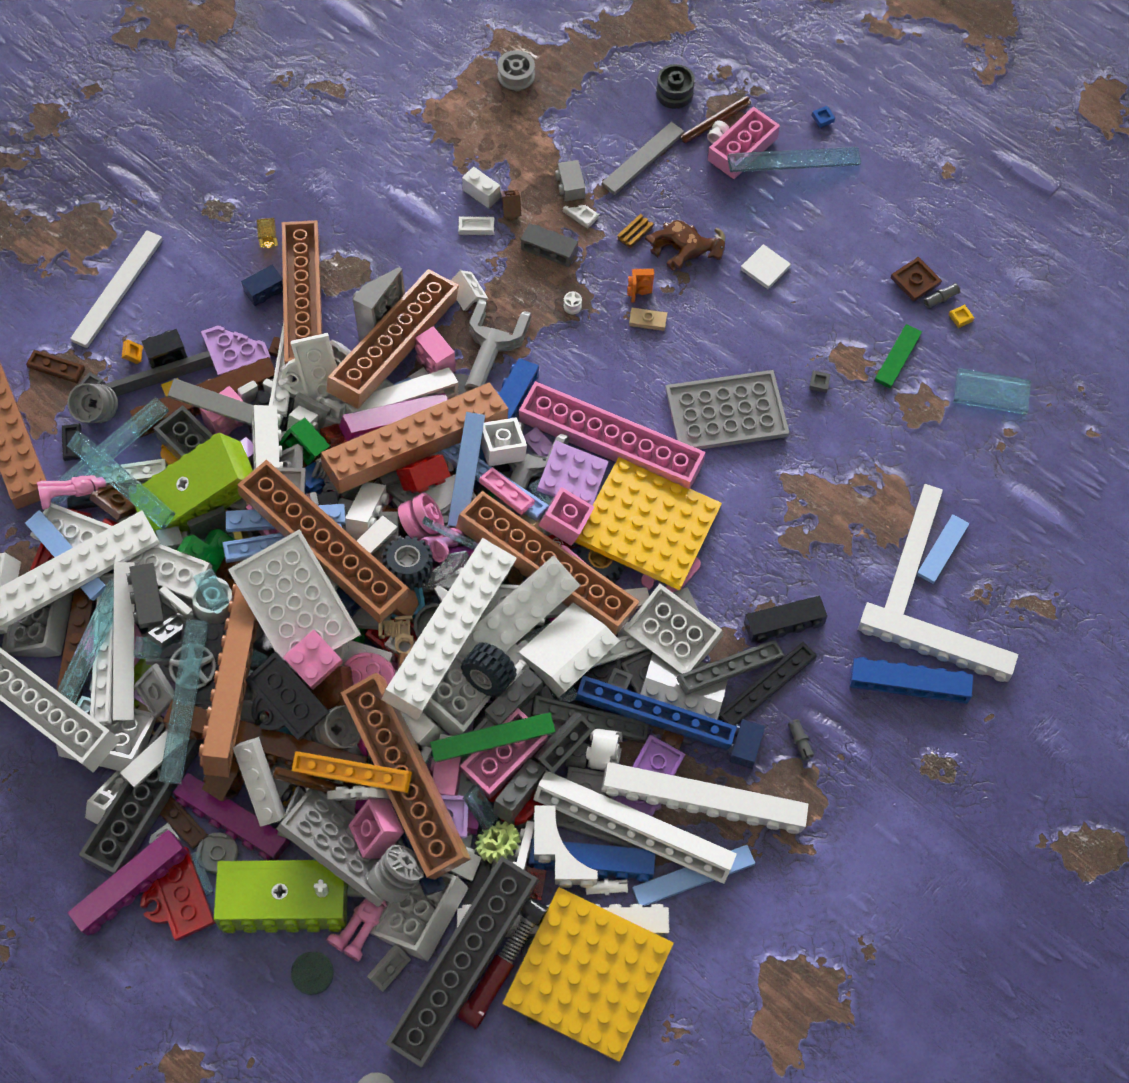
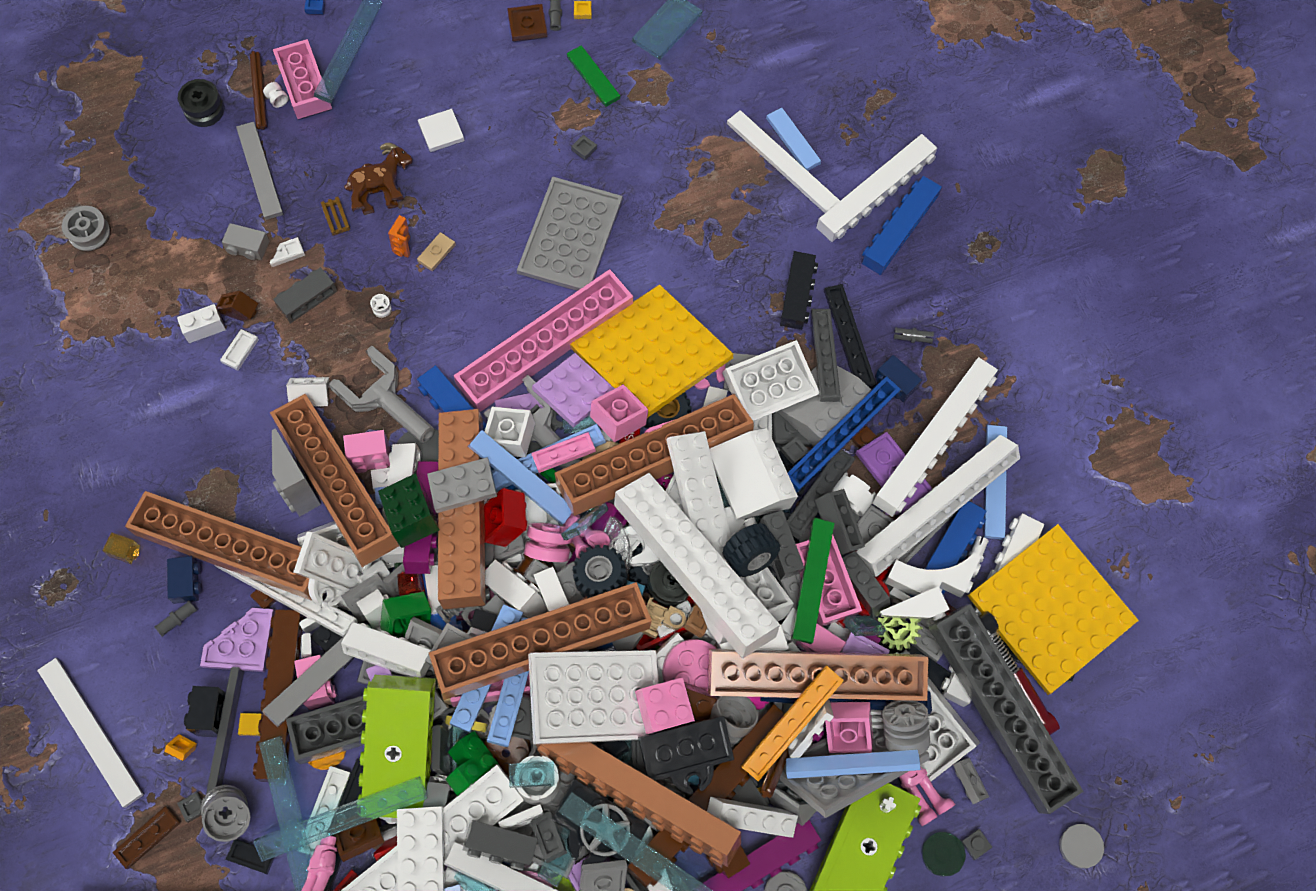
camera: 65 degrees left, 5 degrees up
none -> dark grey pin [154,601,197,637]
none -> dark green brick [378,473,440,548]
none -> light grey plate [427,457,497,513]
none -> light blue tile [786,750,921,779]
none -> white slope [879,586,949,621]
none -> dark grey plate [961,829,992,860]

